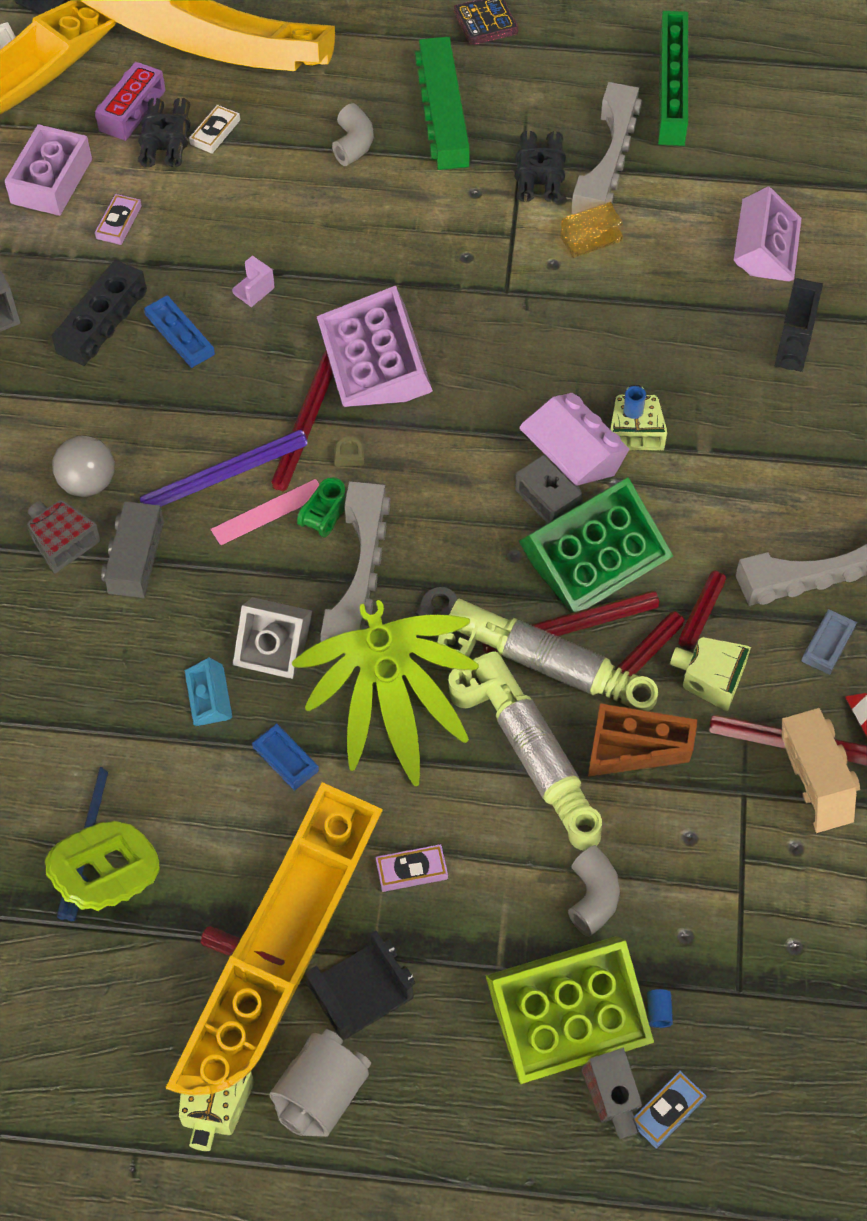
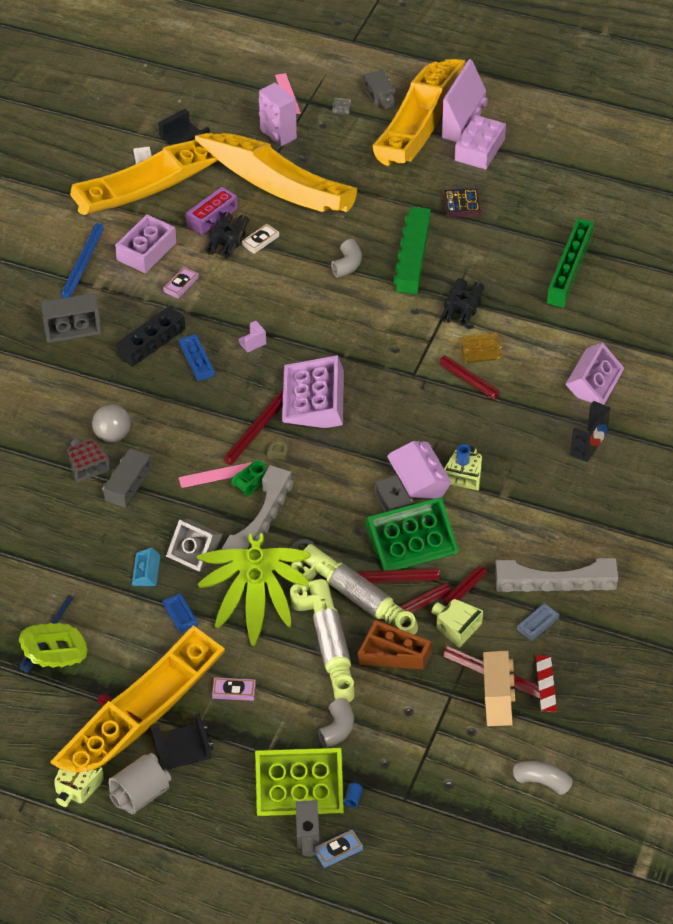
camera: 15 degrees right, 10 degrees down
dark purple axle [140,430,308,507] -> none
light grey arch [571,82,642,220] -> none
none -> dark red axle [440,355,500,400]

